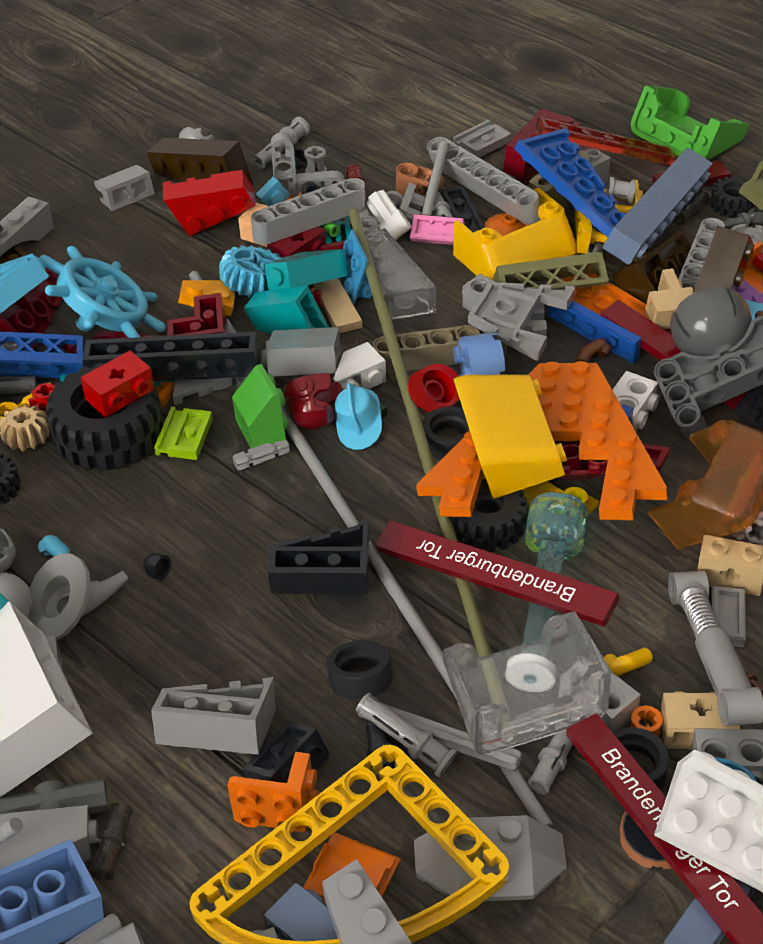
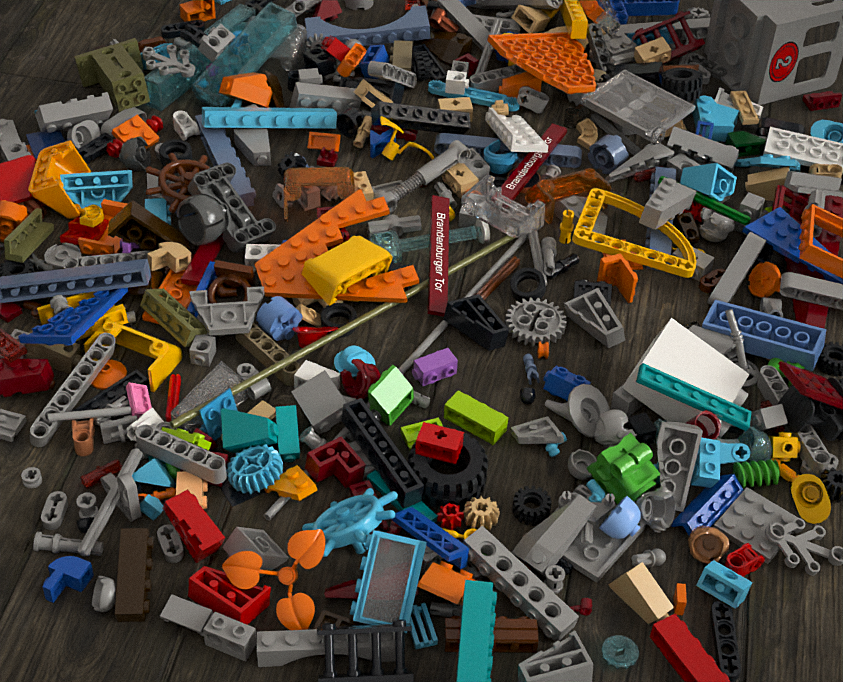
camera: 125 degrees left, 0 degrees up
none -> light grey bush [21,467,42,488]
none -> light grey beam [41,491,68,530]
none -> blue brick [43,556,94,603]
none -> light grey axle [77,448,143,557]
none -> lime plate [161,427,211,451]
none -> red axle [165,374,181,422]
none -> red wedge [188,566,271,625]
none -> light grey brick [203,612,257,662]
none -> reddish brown tile [207,260,256,304]
none -> light grey slope [222,527,289,577]
none -> orange plant [222,529,325,630]
none -> light grey piece [237,363,271,400]
none -> light grey bush [299,426,326,451]
none -> light grey piece [366,215,422,238]
none -> medium lavender brick [412,348,458,386]
none -> light grey axle [434,182,457,209]
none -> lime brick [444,390,508,445]
none -> reddish brown axle [475,256,520,300]
none -> light grey gear [505,297,567,346]
none -> light grey wing [511,416,564,444]
none -> sand blue piece [523,354,540,385]
none -> clear orange windscreen [525,168,611,224]
none -> orange bush [537,342,549,359]
none -> light grey bush [541,165,561,187]
none -> blue brick [543,366,591,402]
none -> yellow pin [559,210,574,244]

